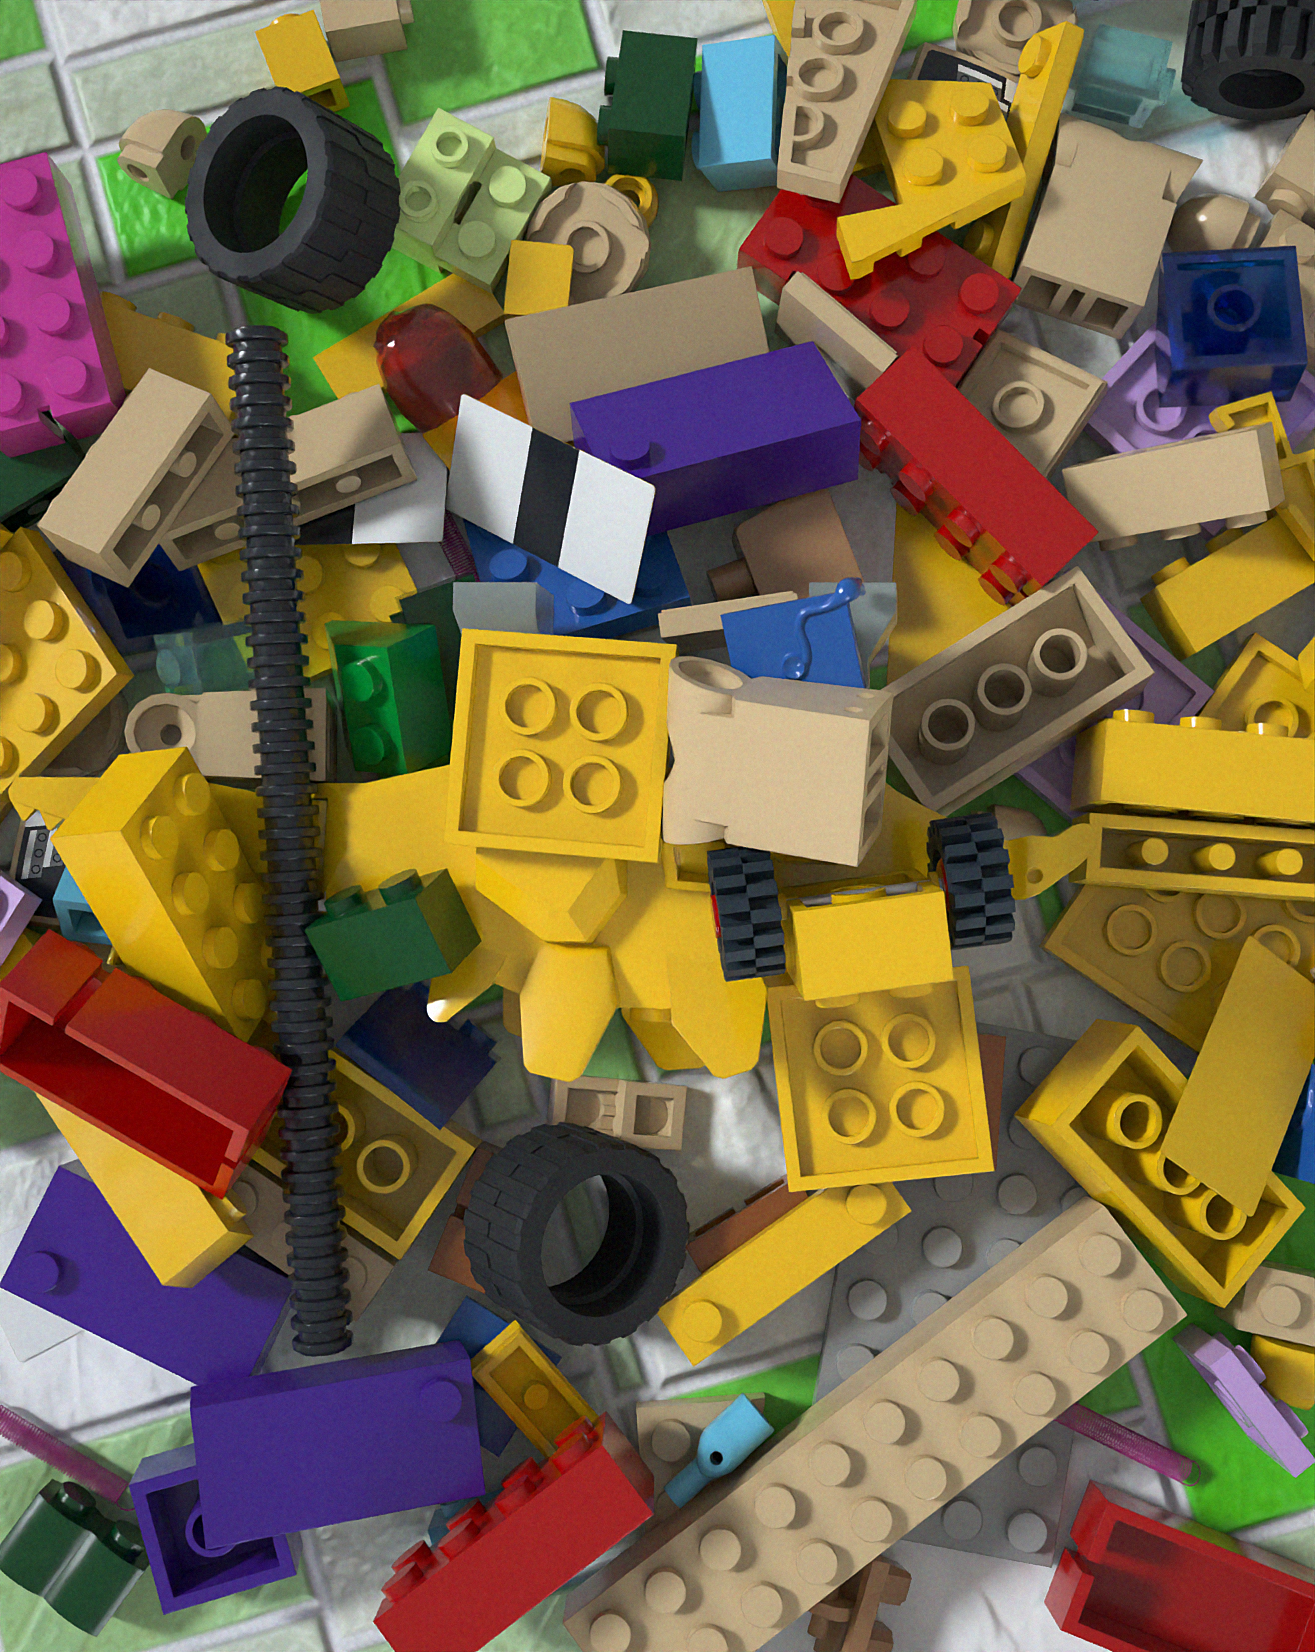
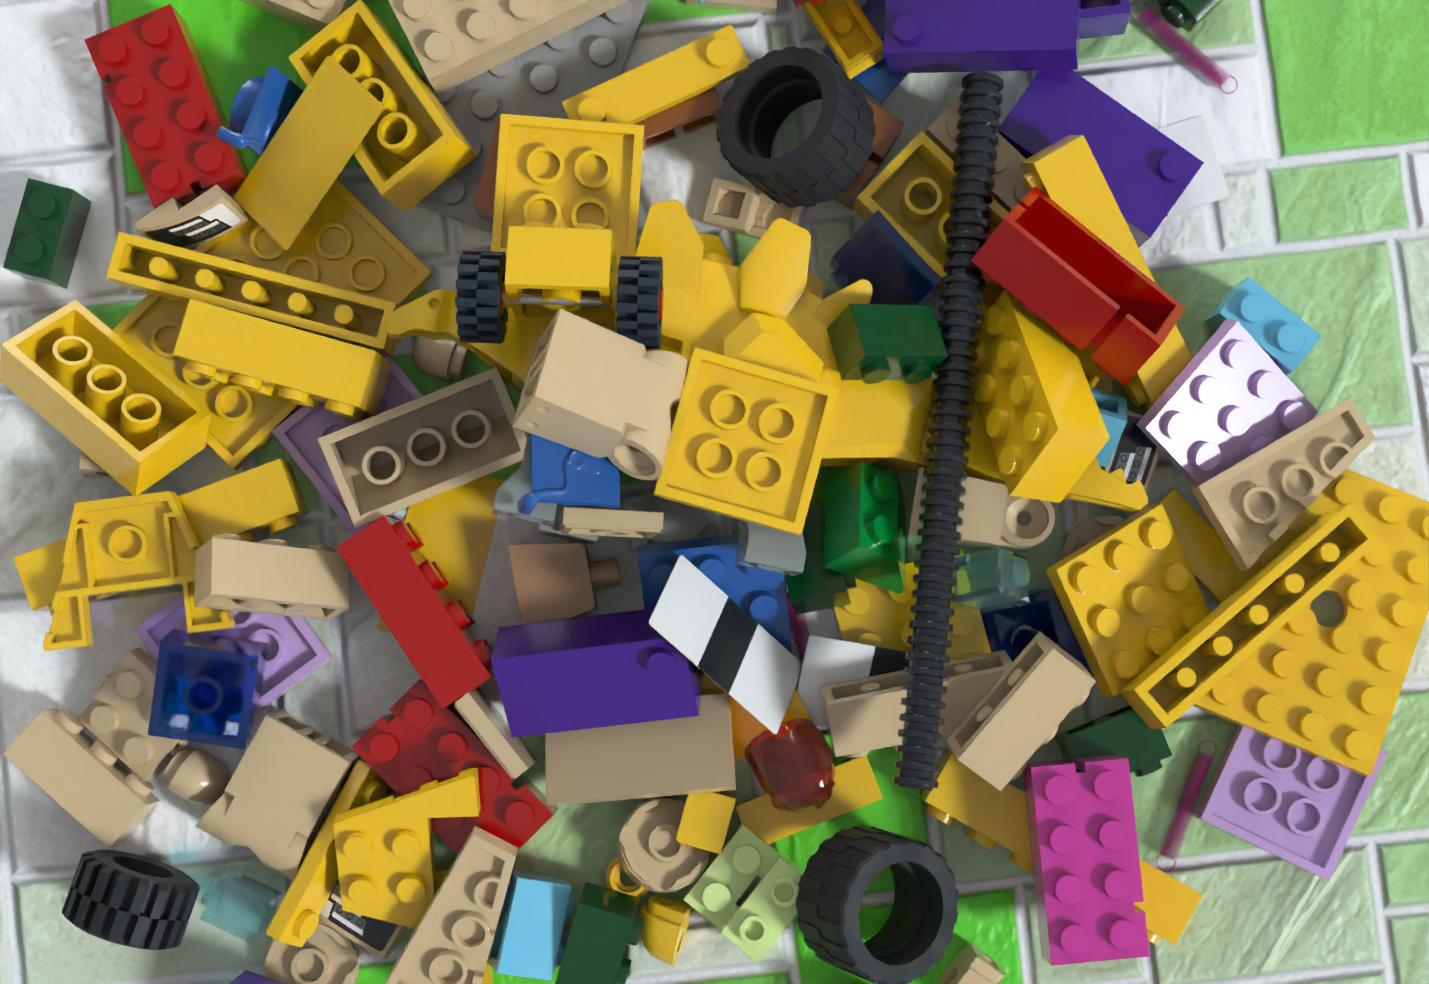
camera: 170 degrees left, 0 degrees up
tan tile [957,328,1108,481] -> none

